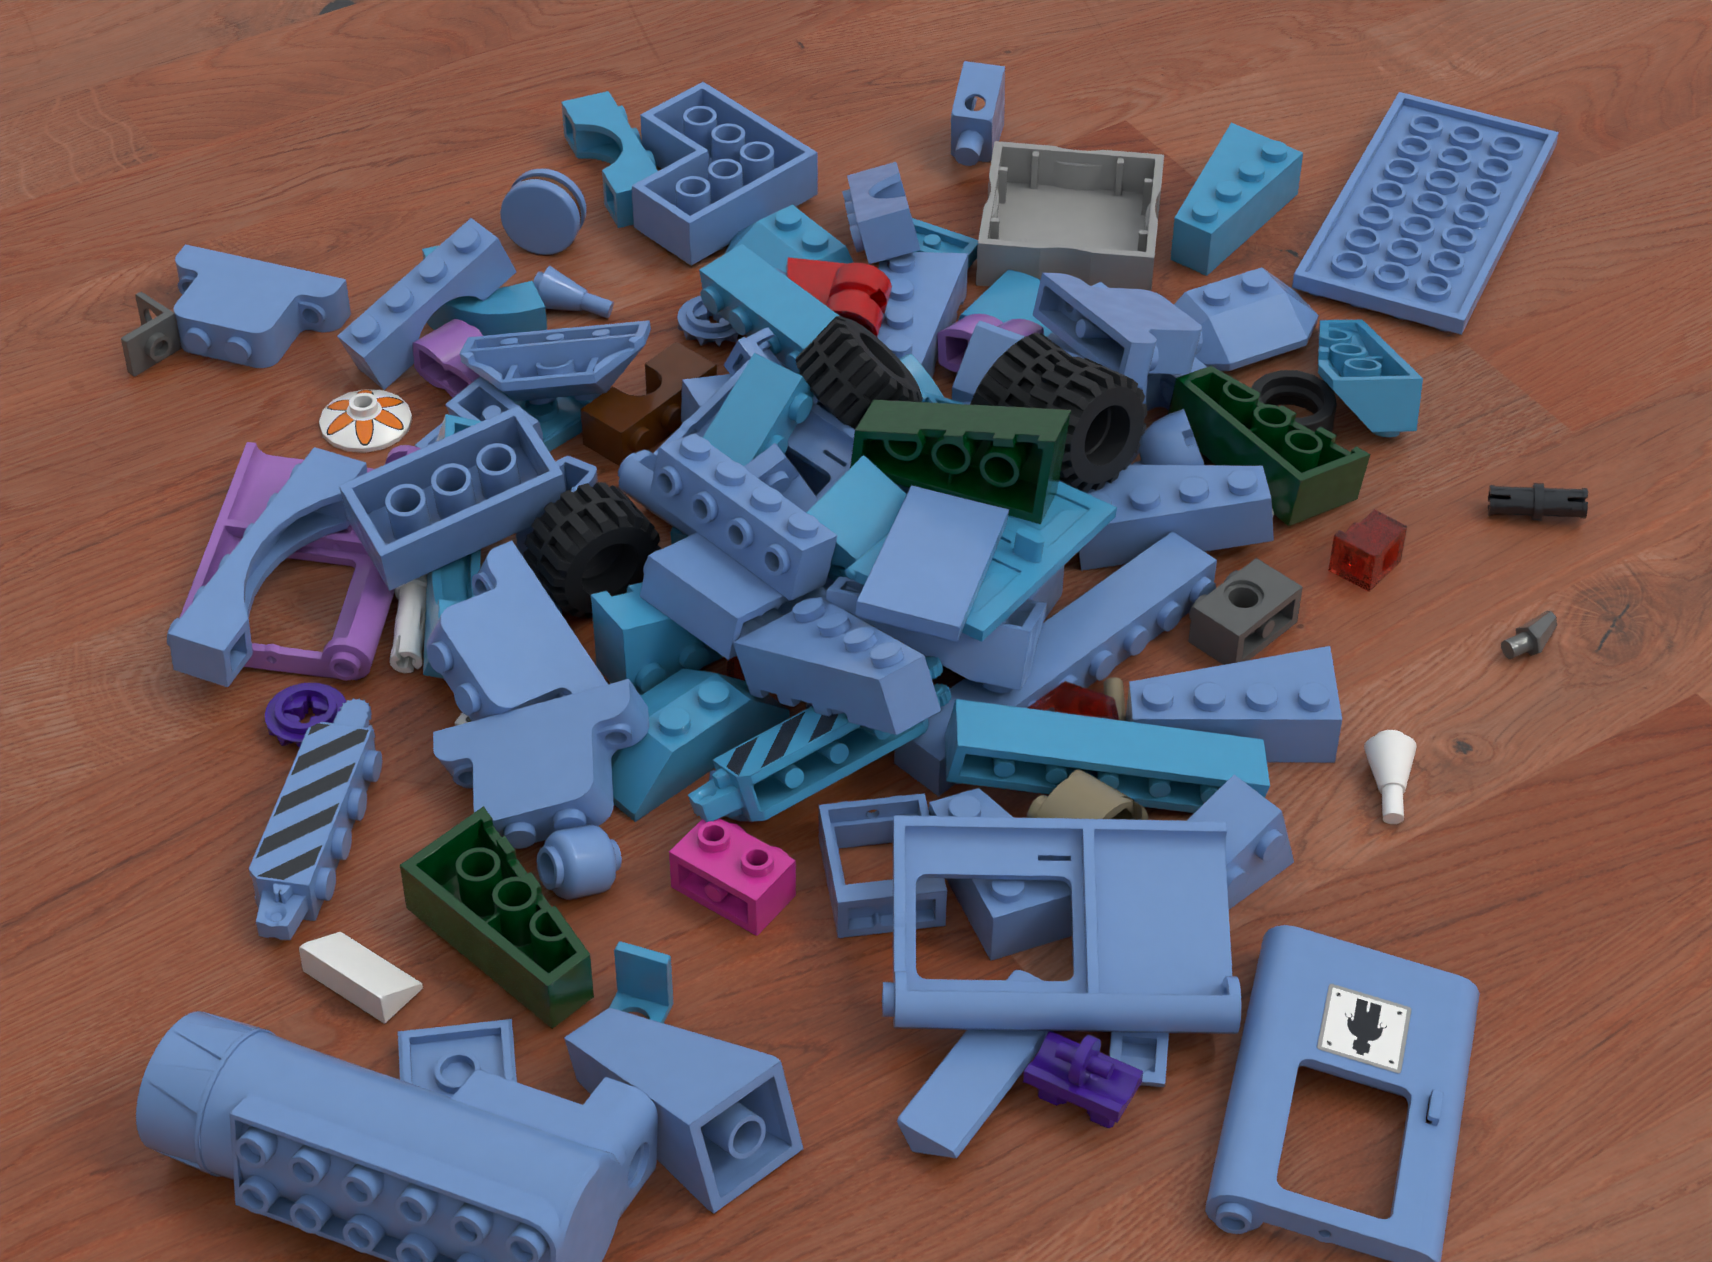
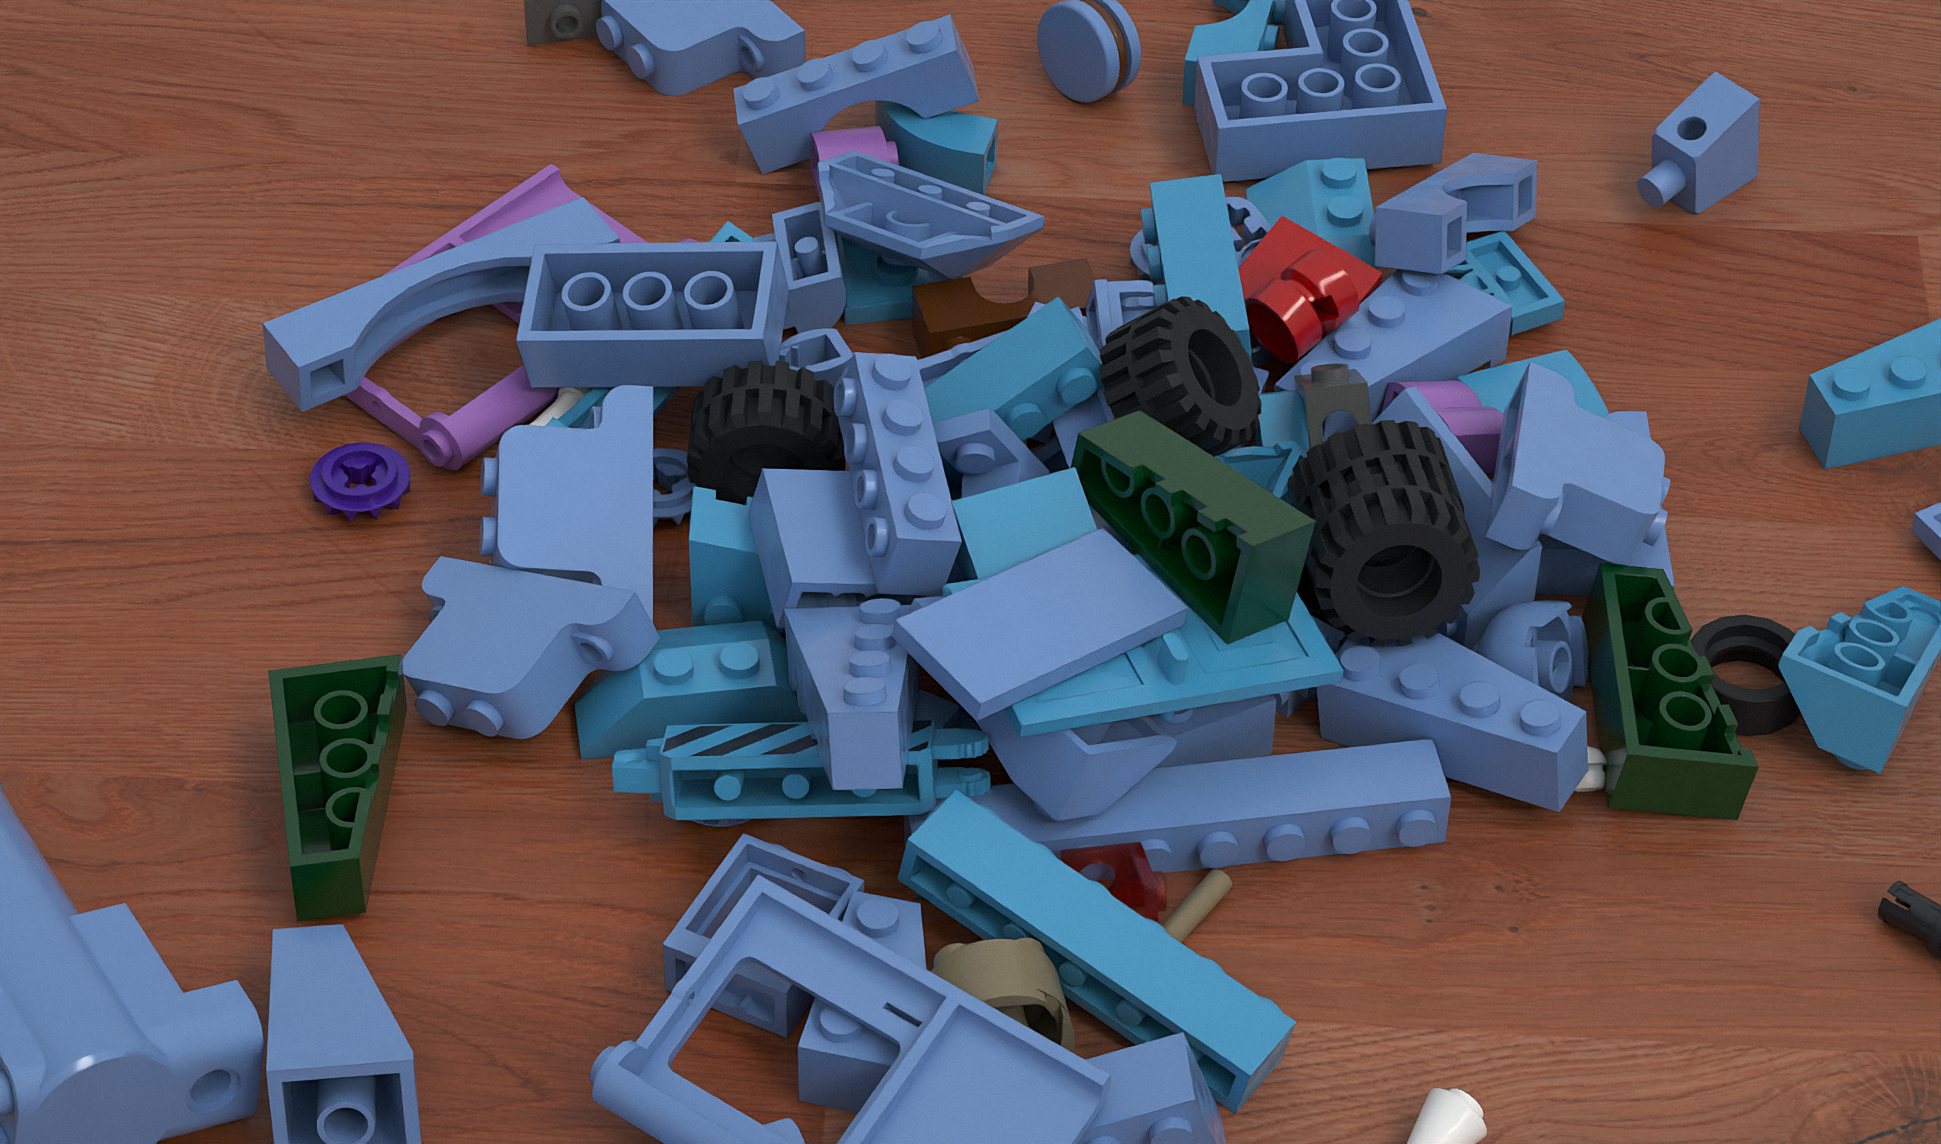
camera: 35 degrees right, 0 degrees up
medium blue hinge [249,698,382,940] -> none
white slope [299,932,423,1024] -> none
white dish [319,389,412,453] -> none
medium blue tile [398,1019,517,1098] -> none
medium blue cone [533,266,614,318] -> none
medium blue head [537,824,622,900] -> none
dark azure bracket [610,941,674,1023] -> none
dark pink brick [669,818,796,936] -> none
light grey tile [976,141,1164,291] -> none
medium blue wedge [1126,646,1342,763] -> none
medium blue wedge [1174,267,1319,371] -> none
dark grey brick [1188,558,1303,665] -> none
clear red brick [1328,509,1407,592] -> none
dark grey bar [1501,611,1557,659] -> none
none -> dark grey bracket [1294,363,1371,450]

